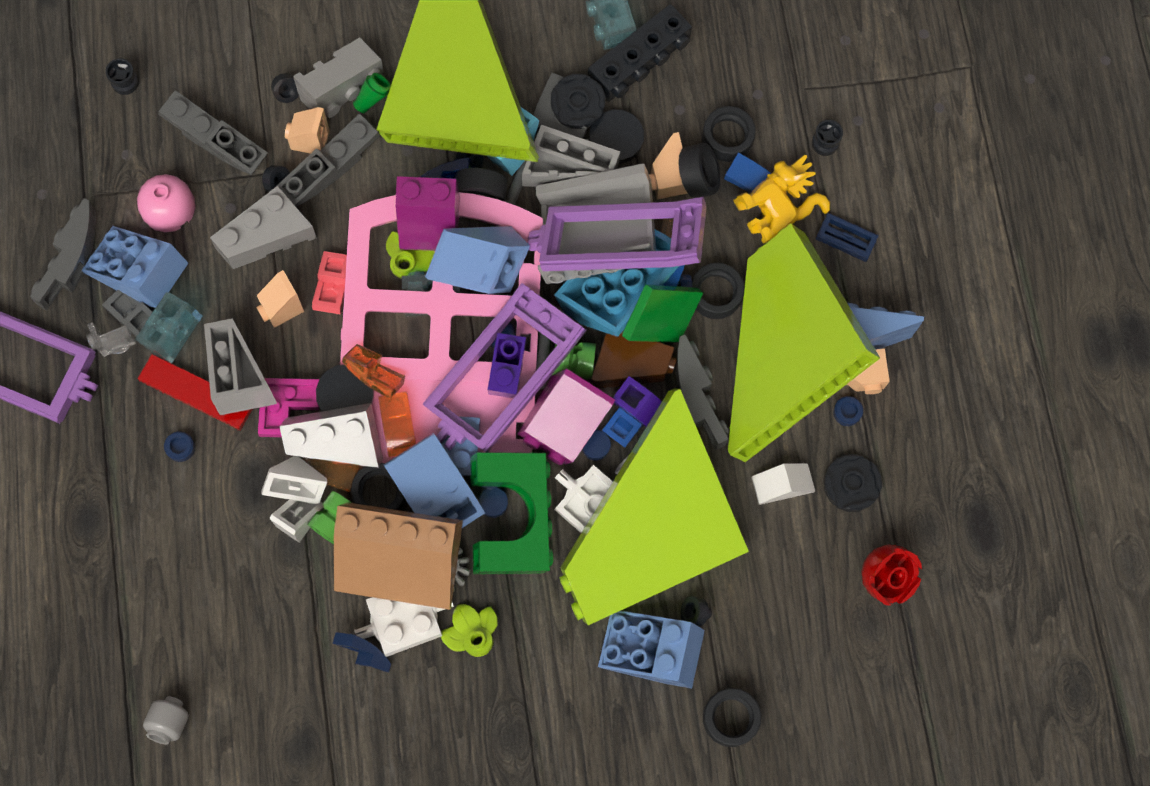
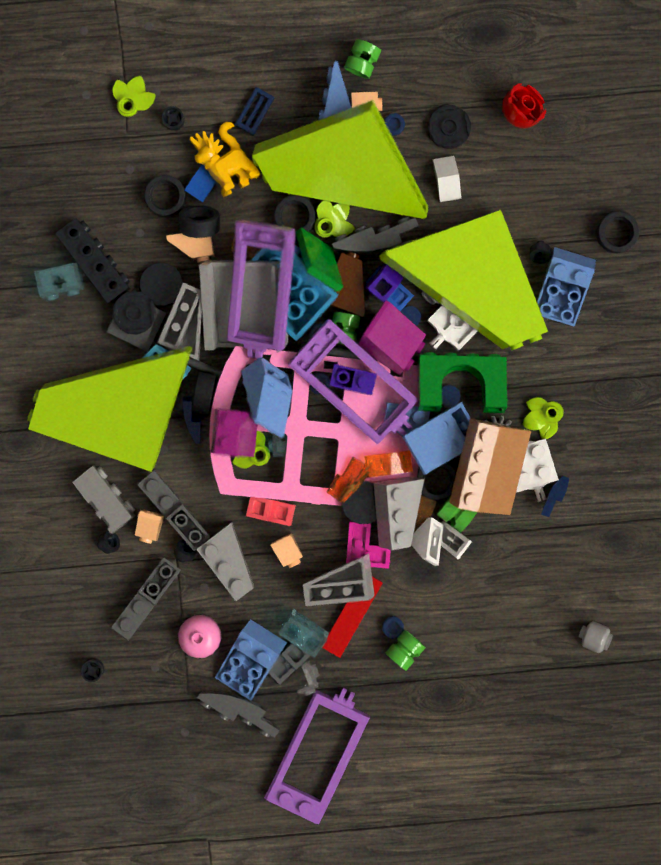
camera: 80 degrees left, 15 degrees up
green cone [353,73,391,113] -> none
none -> lime plate [113,76,156,117]
none -> lime plate [314,200,355,237]
none -> bright green wheel [344,39,381,79]
none -> bright green wheel [385,629,426,671]

